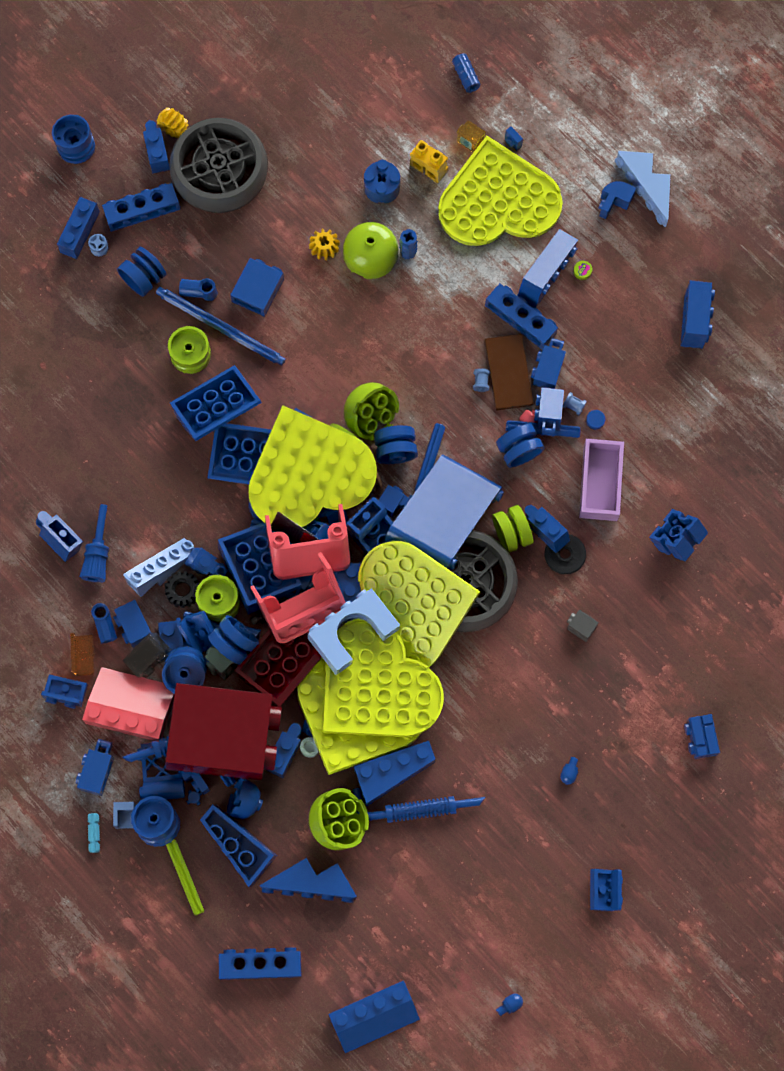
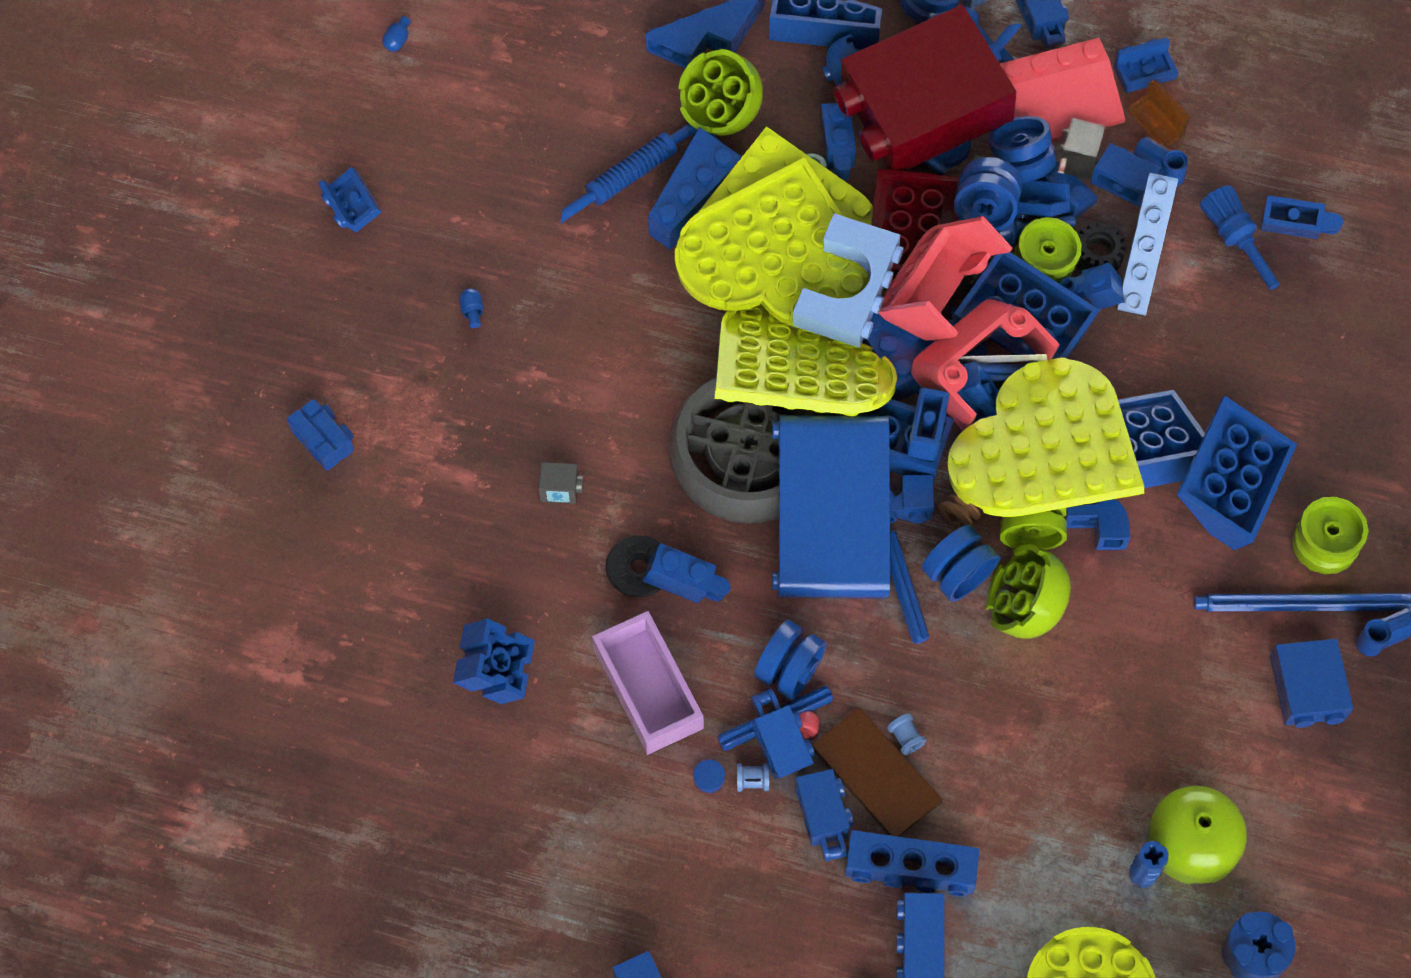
camera: 150 degrees right, 10 degrees down
yellow gear [309,228,340,261] -> none
lime wheel [492,505,534,553] -> none

